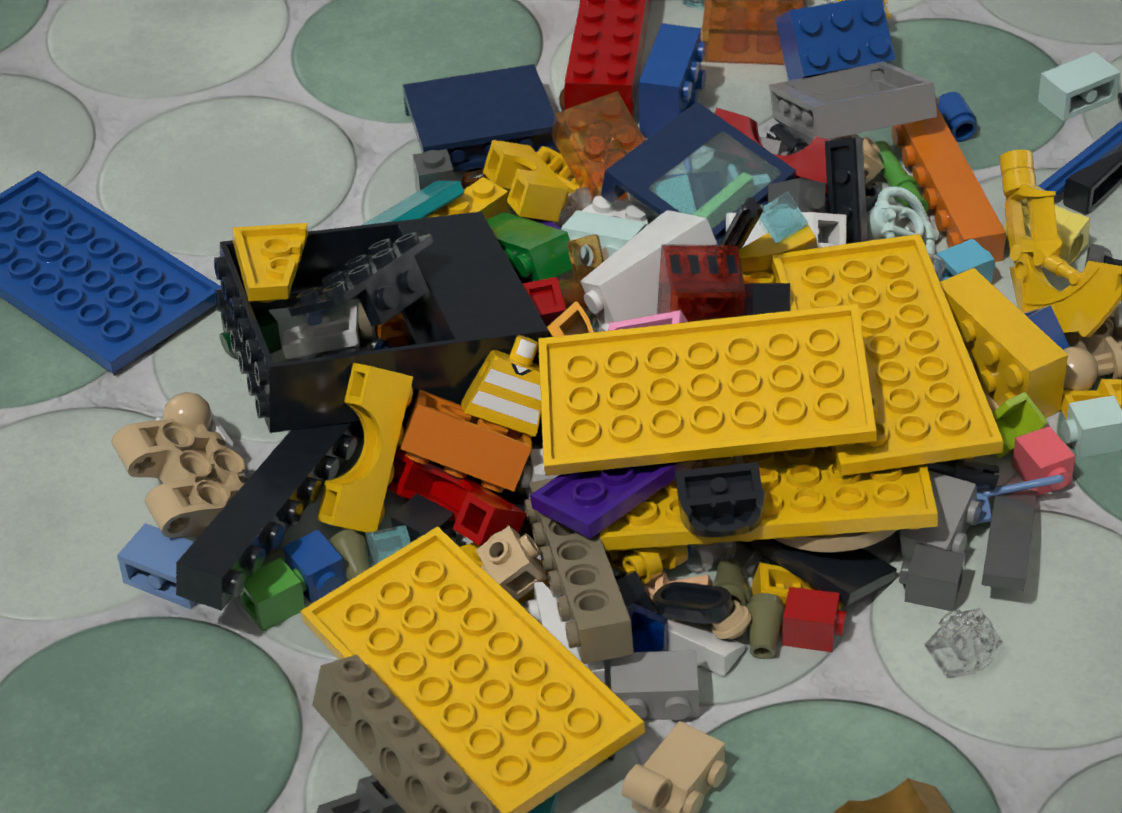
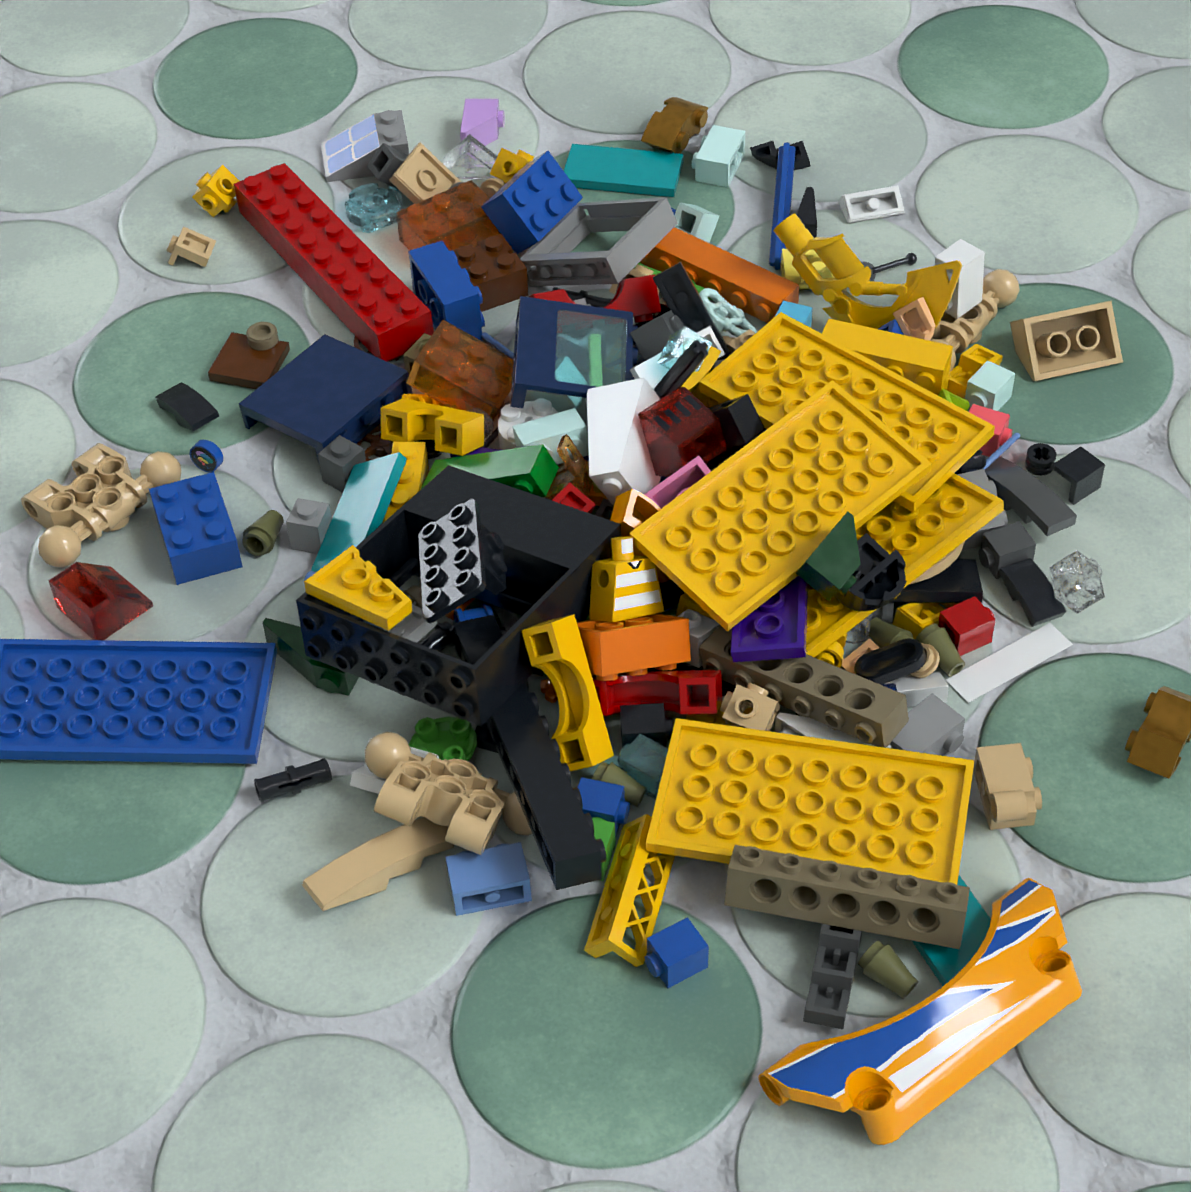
camera: 40 degrees left, 5 degrees up
none -> tan connector [21,443,181,568]
none -> clear red slope [48,562,153,640]
none -> blue brick [149,472,243,585]
none -> black slope [155,382,219,431]
none -> tile [190,439,223,472]
none -> reddish brown tile [208,332,290,389]
none -> olive cone [242,510,284,556]
none -> dark tan tile [246,322,279,350]
none -> black pin [254,758,332,802]
none -> light grey brick [286,498,332,554]
none -> tan slope [302,817,454,911]
none -> bright green dish [409,716,477,761]
none -> reddish brown piece [453,234,529,312]
none -> teal tile [564,144,683,197]
none -> yellow fence [584,814,675,967]
none -> pearl gold brick [641,97,708,154]
none -> blue brick [645,917,709,988]
none -> light aqua brick [675,203,719,243]
none -> dark green slope [796,511,861,601]
none -> light nougat slope [893,297,936,341]
none -> white sticker [946,623,1073,703]
none -> black slope [999,558,1067,627]
none -> black bush [1025,443,1057,476]
none -> black panel [1053,446,1105,505]

